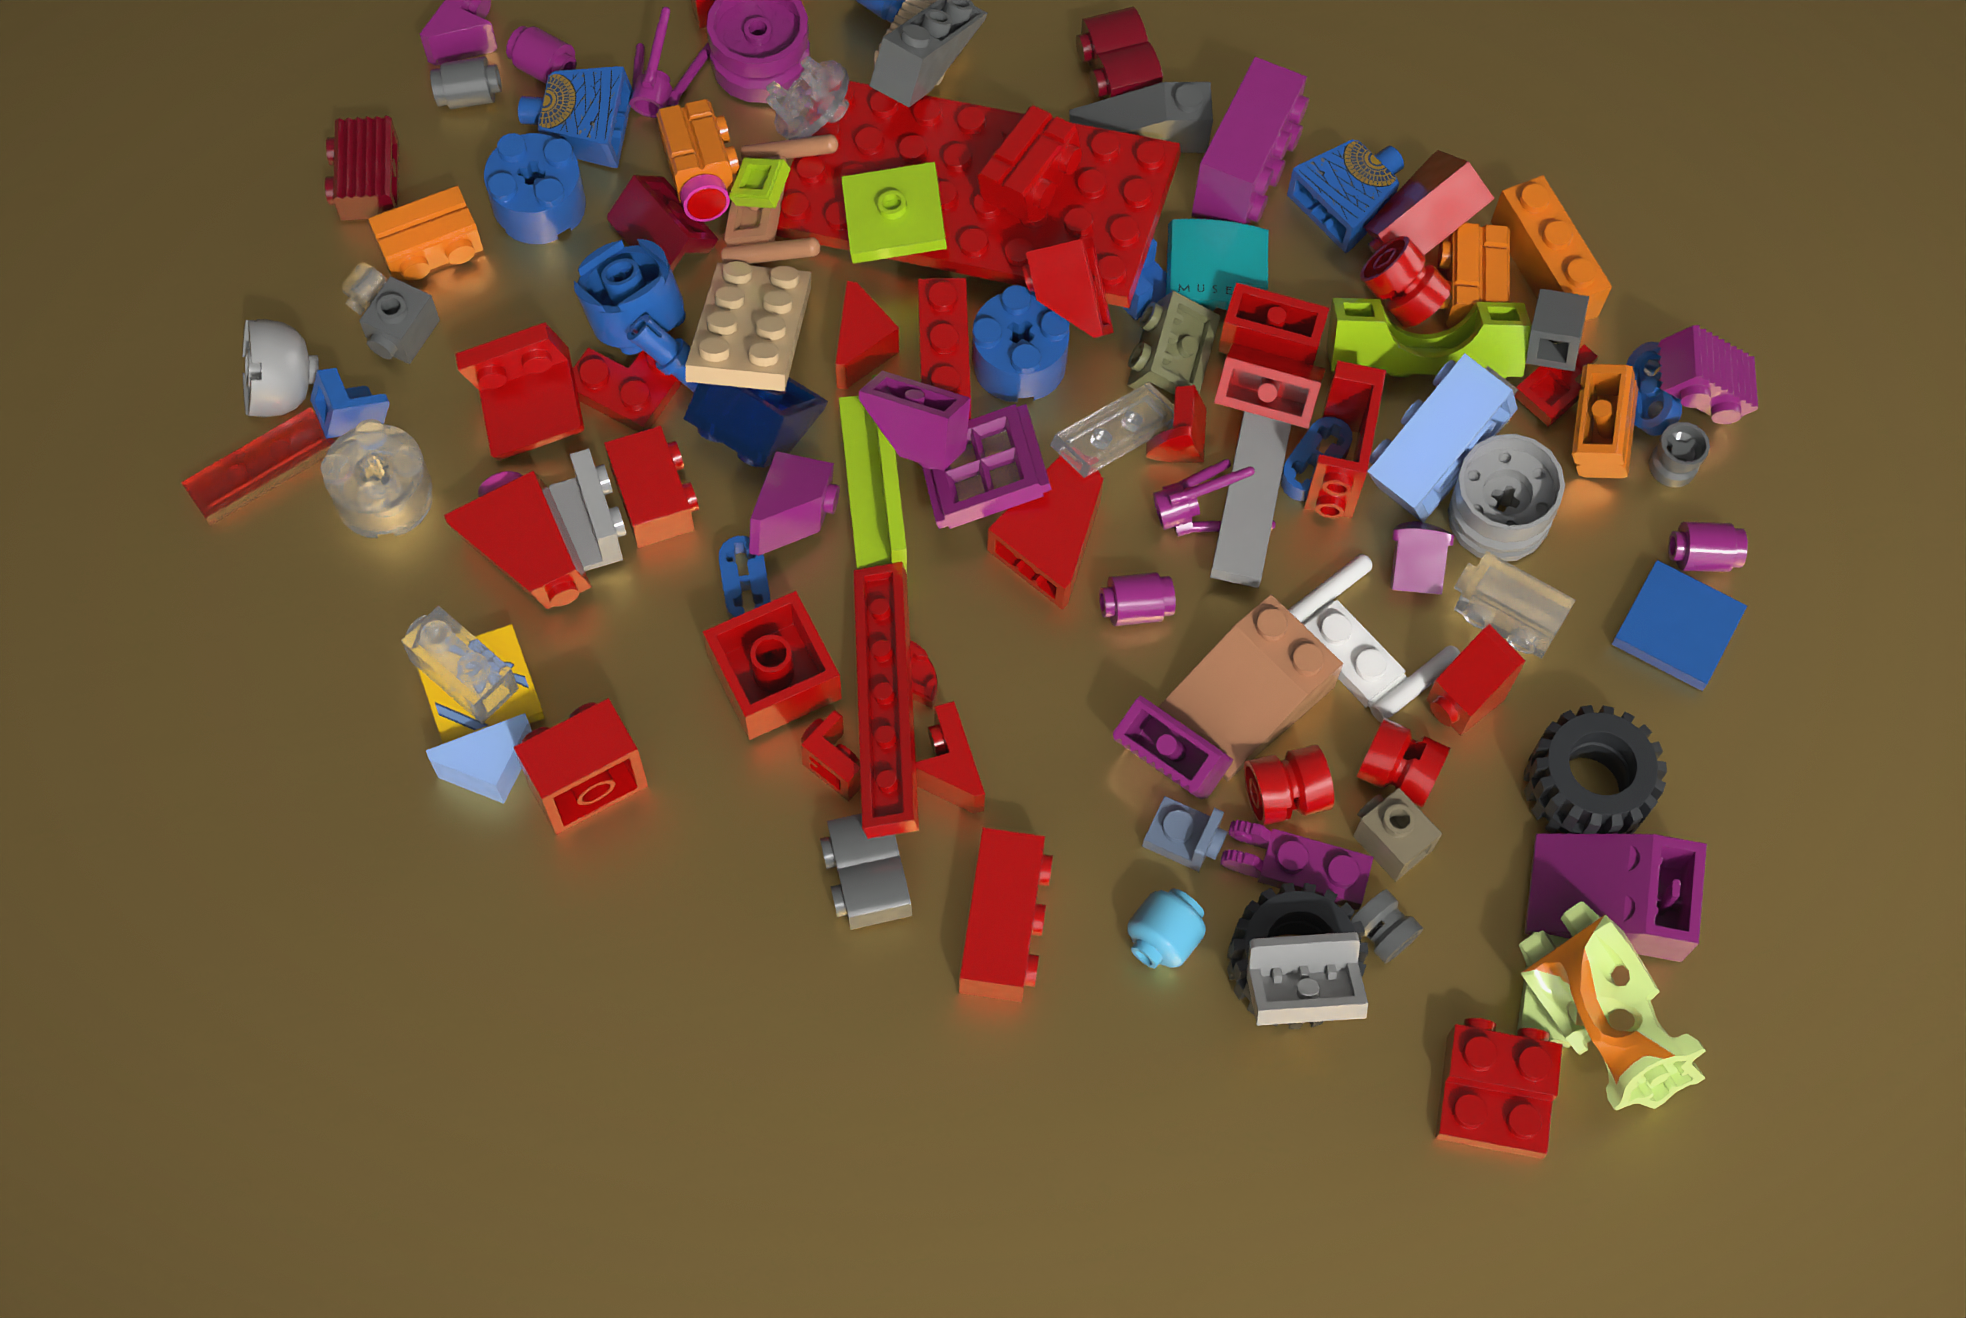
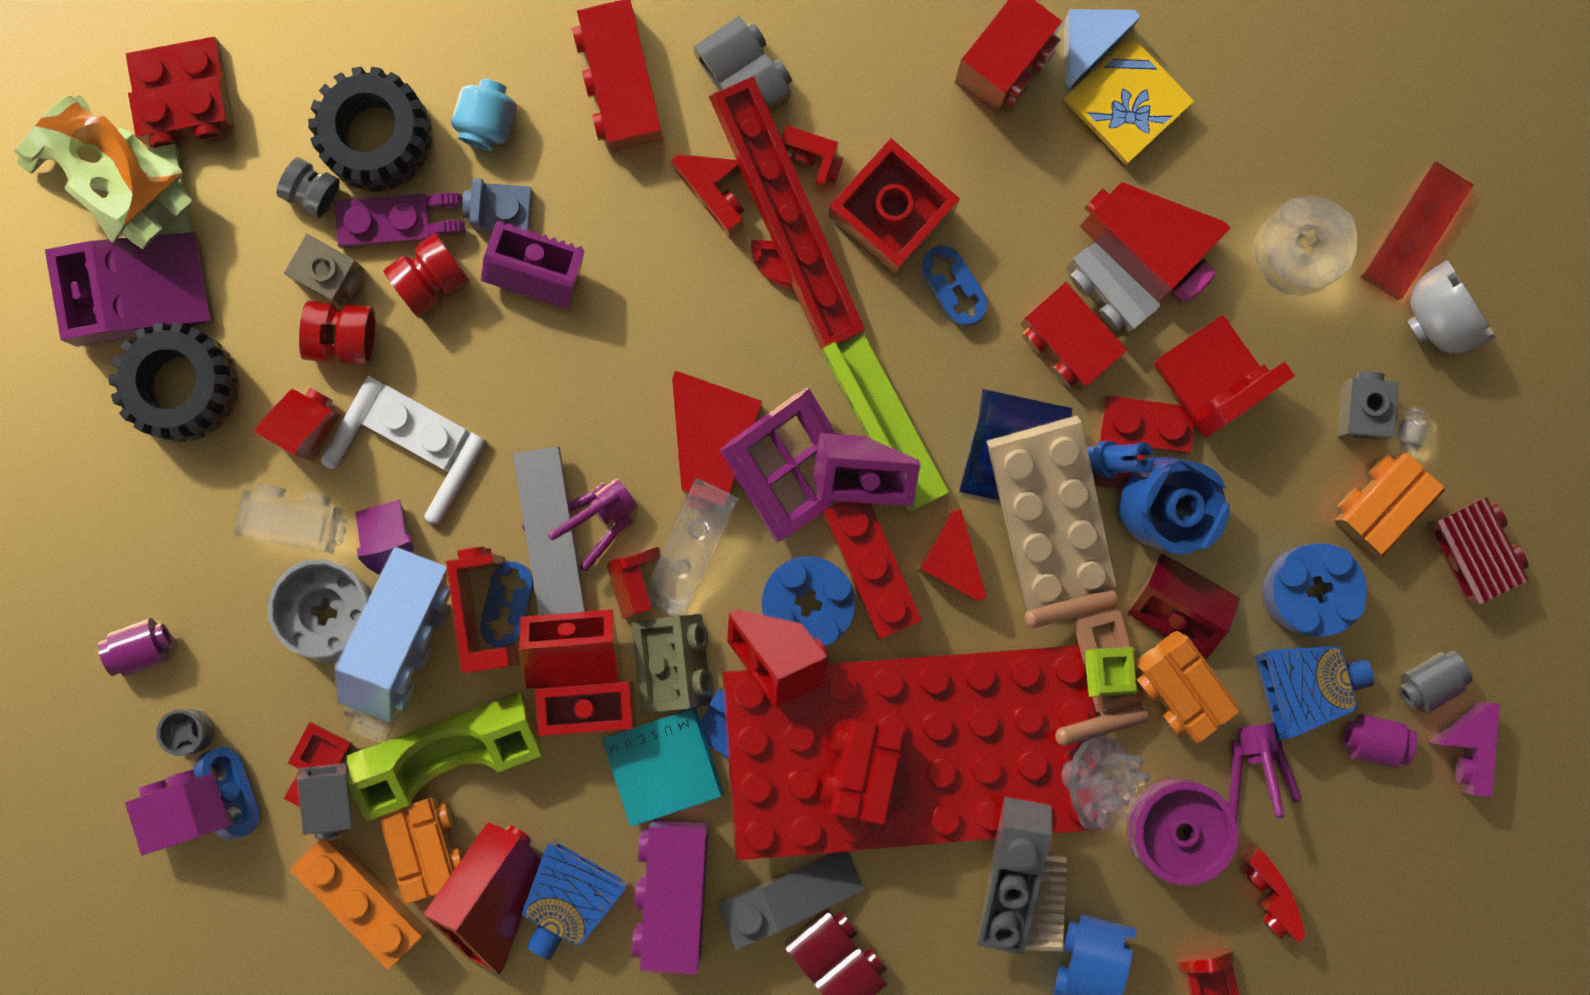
camera: 160 degrees right, 20 degrees up
blue panel [310,368,390,439] -> none
clear brick [401,605,519,724] -> none
tile [680,174,730,222] -> none
magenta slope [749,451,840,556] -> none
lime plate [842,162,947,264] -> none
magenta brick [1099,572,1176,626] -> none
nougat slope [1159,594,1344,782] -> none
light grey bracket [1247,932,1368,1026] -> none
red wheel [1360,236,1451,328] -> none
orange brick [1572,364,1638,478] -> none
blue tile [1612,560,1747,691] -> none

